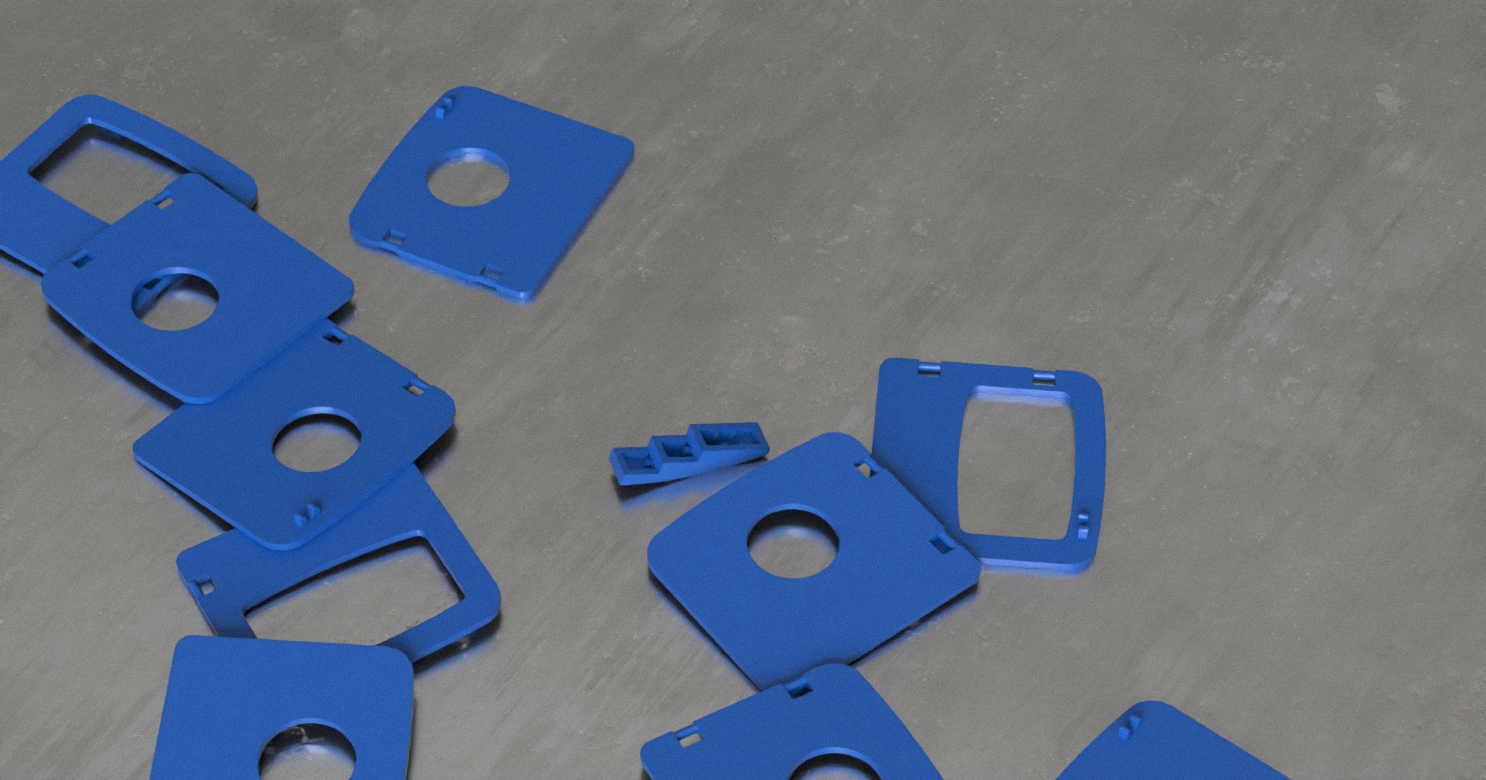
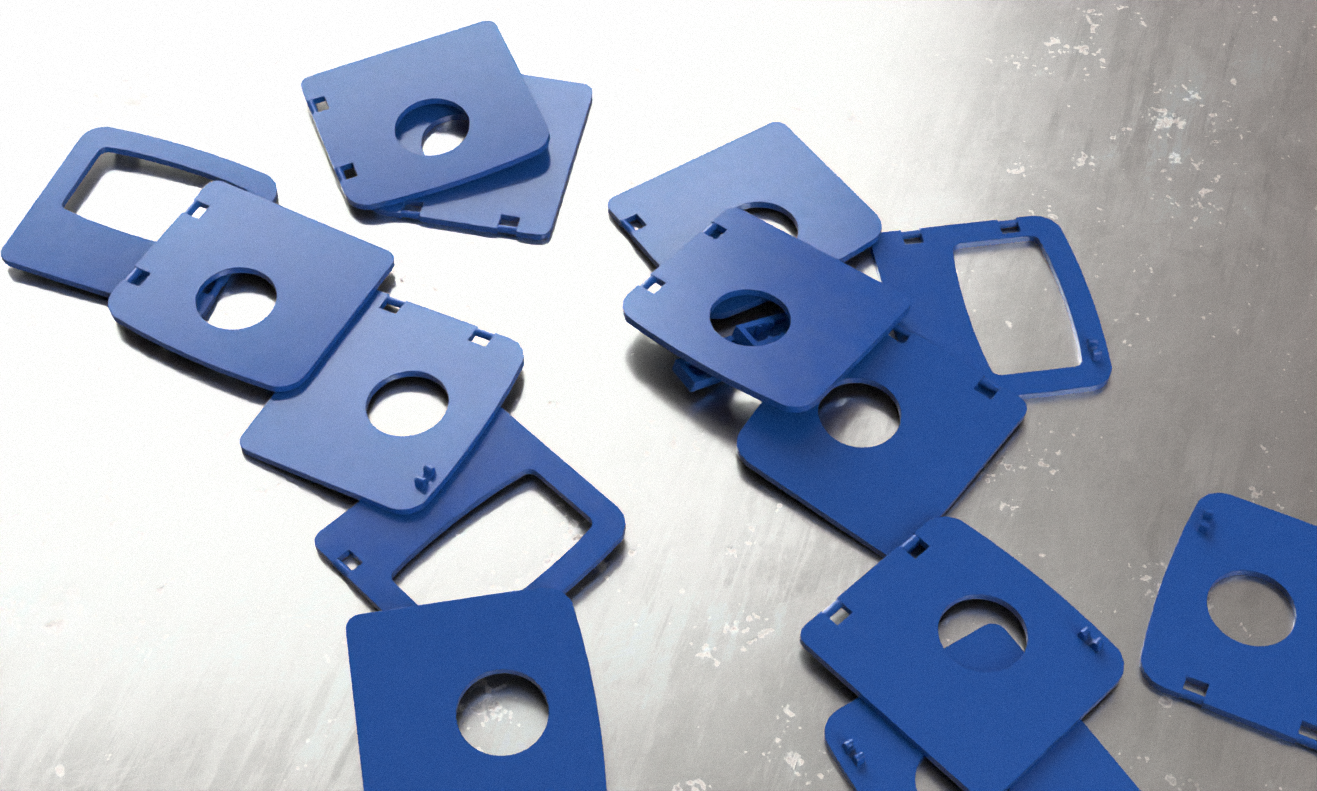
camera: 15 degrees left, 5 degrees up
none -> door [300,20,550,210]
none -> door [607,122,882,319]
none -> blue door [622,207,910,413]

